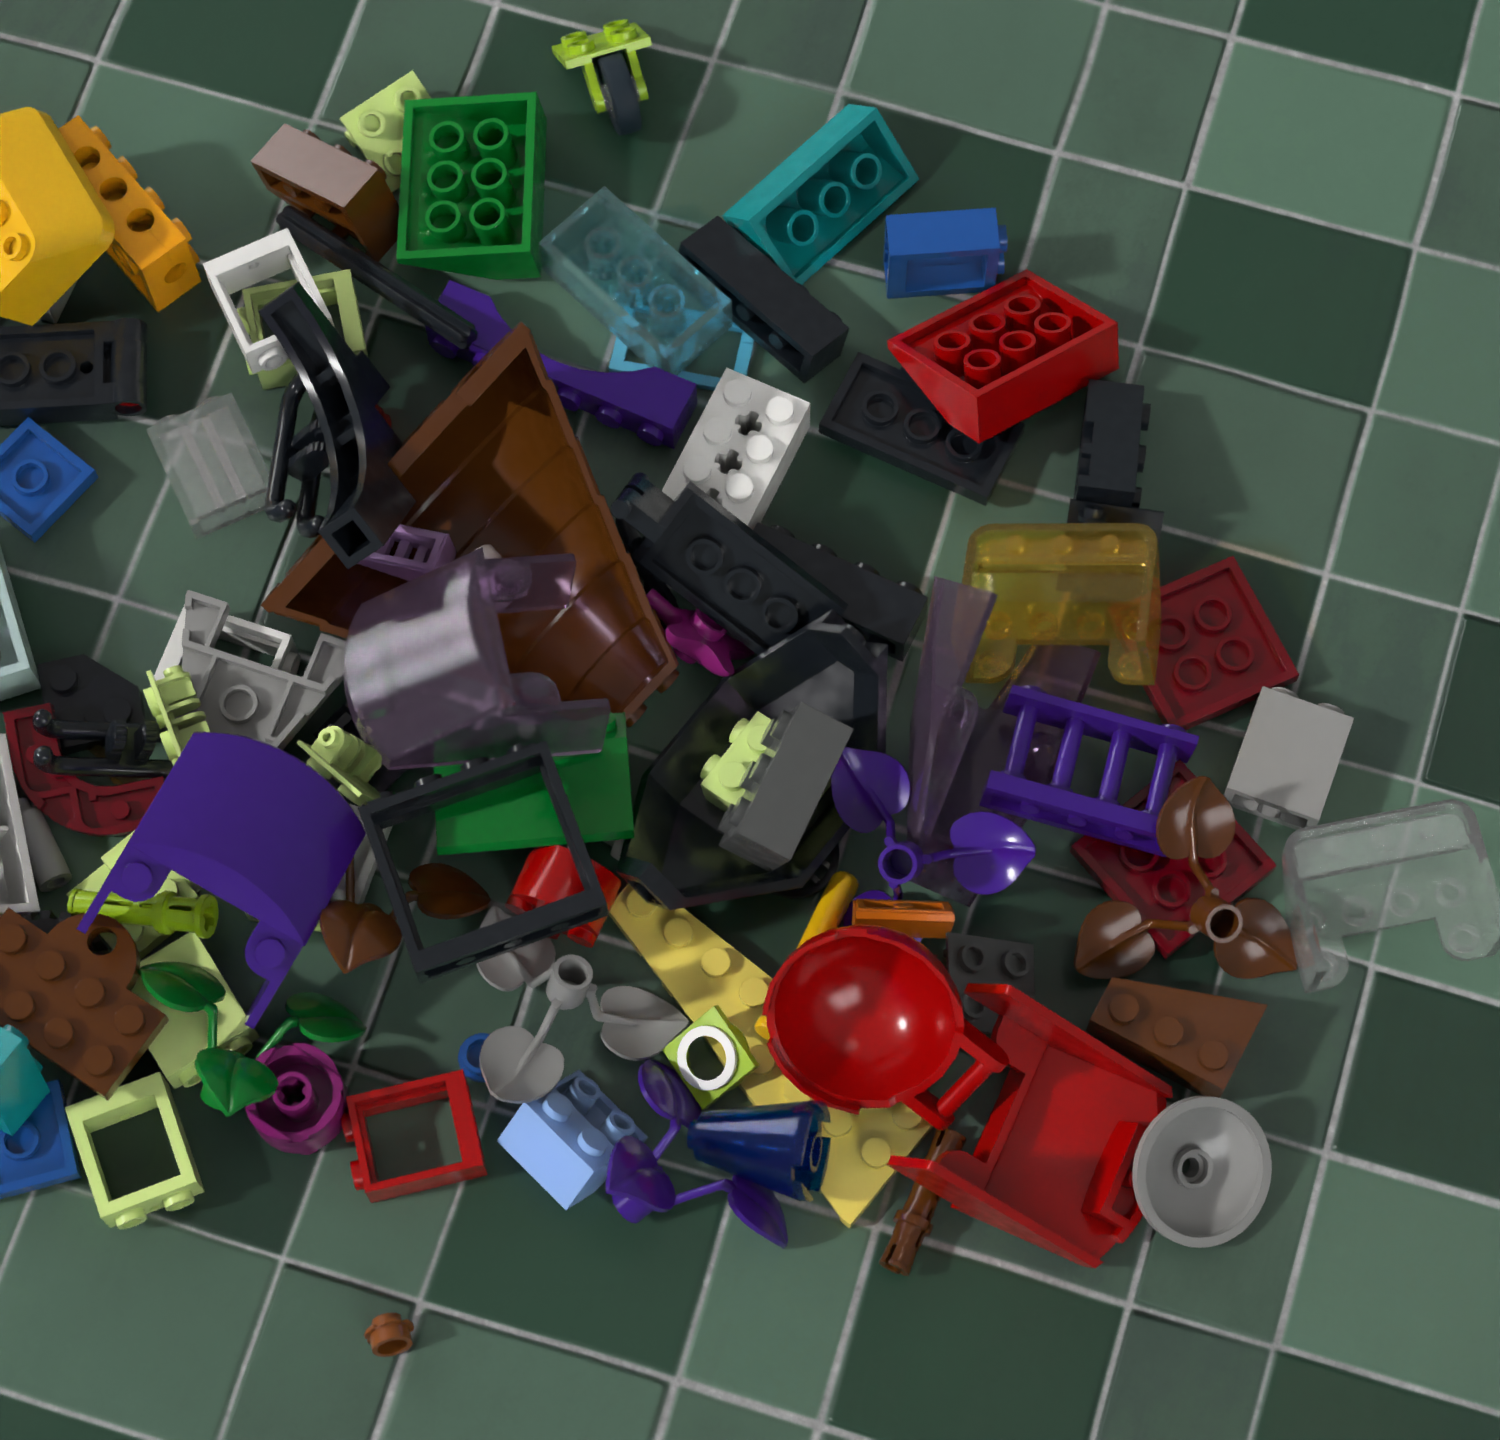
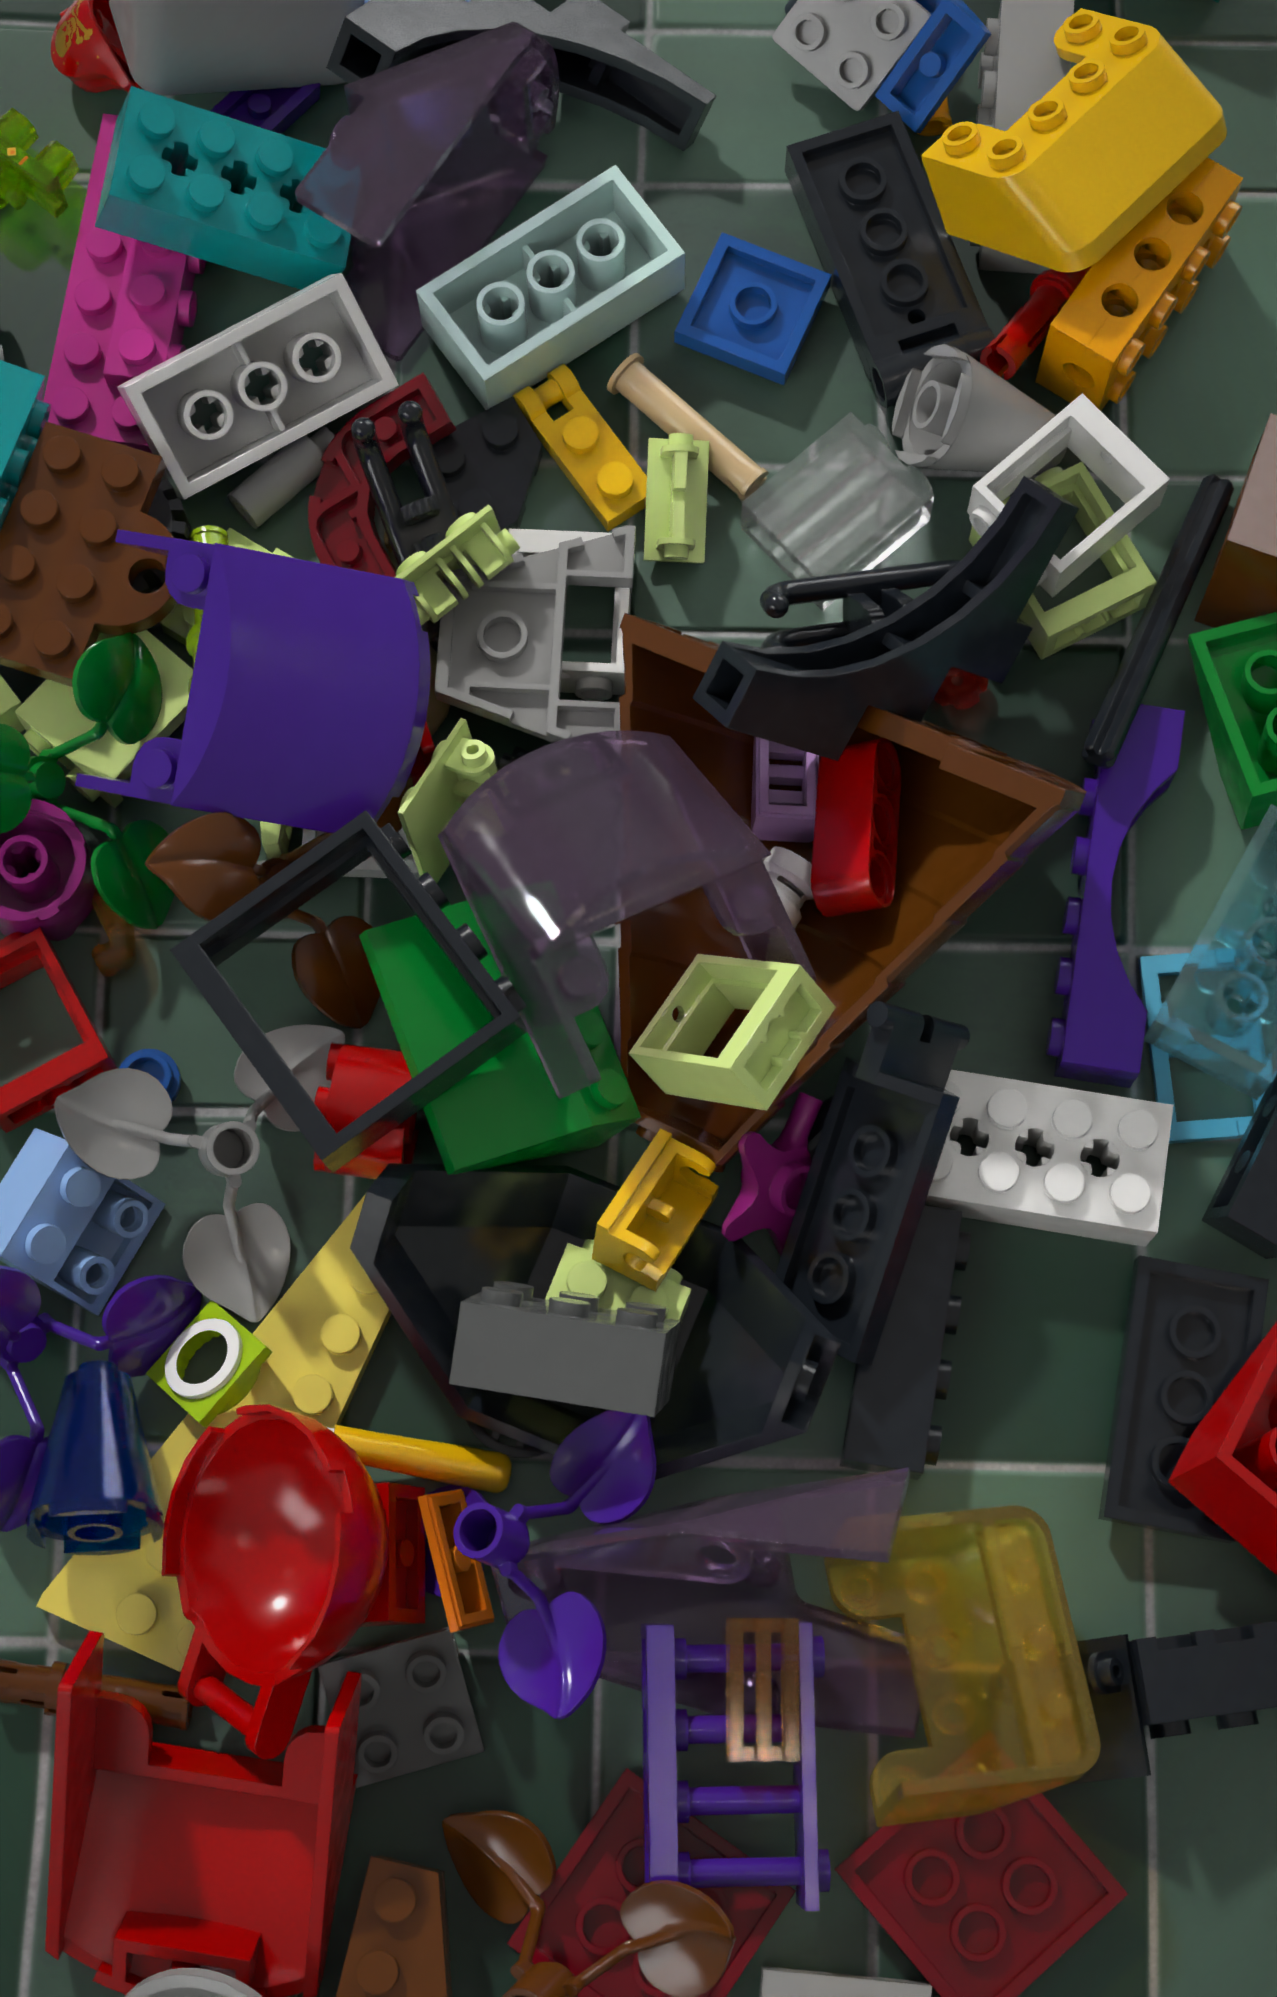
camera: 75 degrees right, 5 degrees up
none -> clear orange arm [91,888,137,977]
none -> yellow plate [512,364,647,532]
none -> yellow hinge [592,1128,719,1292]
none -> tan pin [607,353,769,502]
none -> yellowish green window [628,954,836,1111]
none -> yellowish green hinge [643,433,709,564]
none -> clear orange tile [726,1618,800,1762]
none -> red beam [811,738,901,918]
none -> light grey cone [892,344,1067,476]
none -> red pin [980,266,1091,380]

